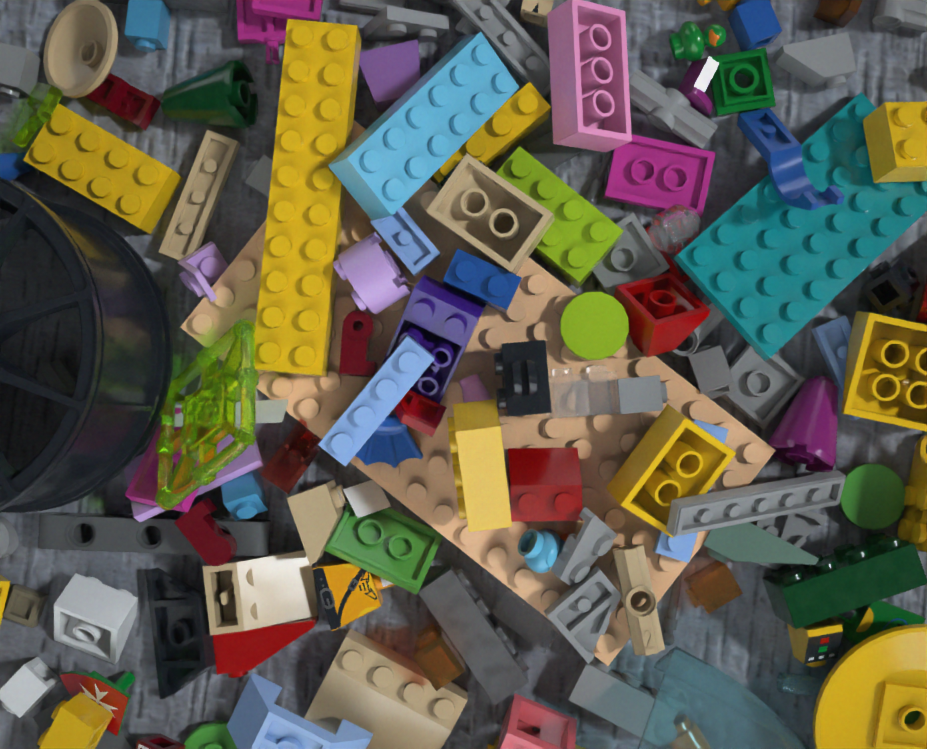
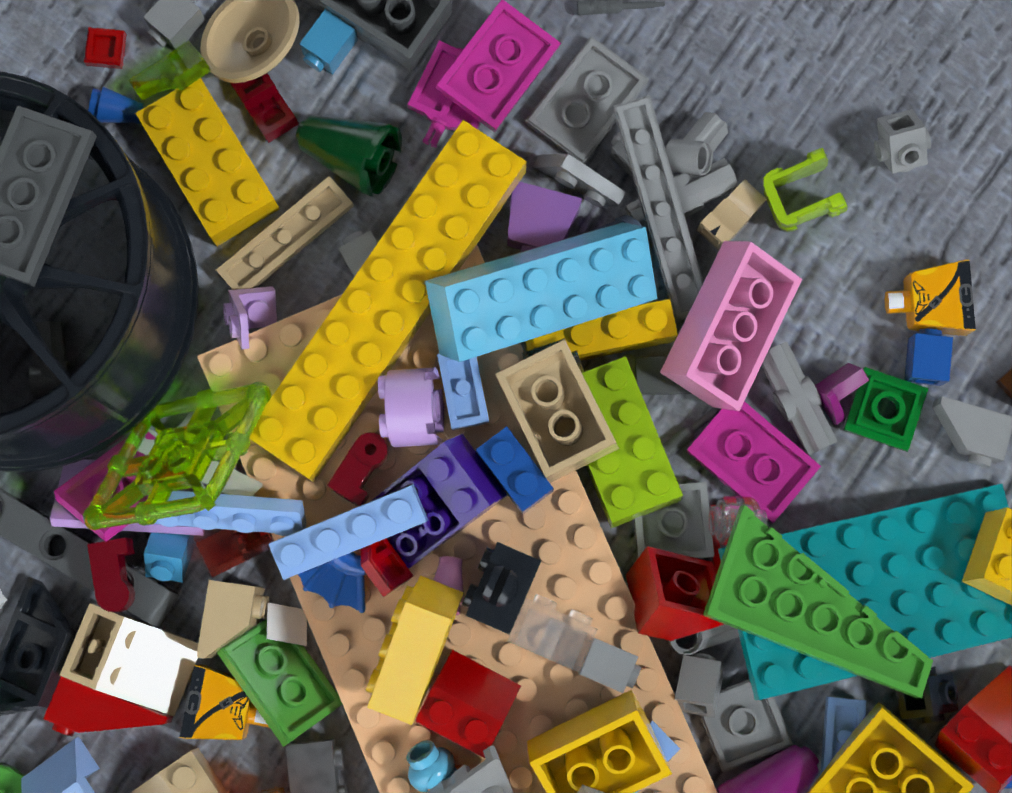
camera: 25 degrees right, 5 degrees down
lime tile [559,292,629,360] -> none
green animal [669,21,726,62] -> none
blue piece [737,108,845,211] -> none
none -> light blue plate [147,489,306,536]
none -> bright green wing [703,504,933,698]

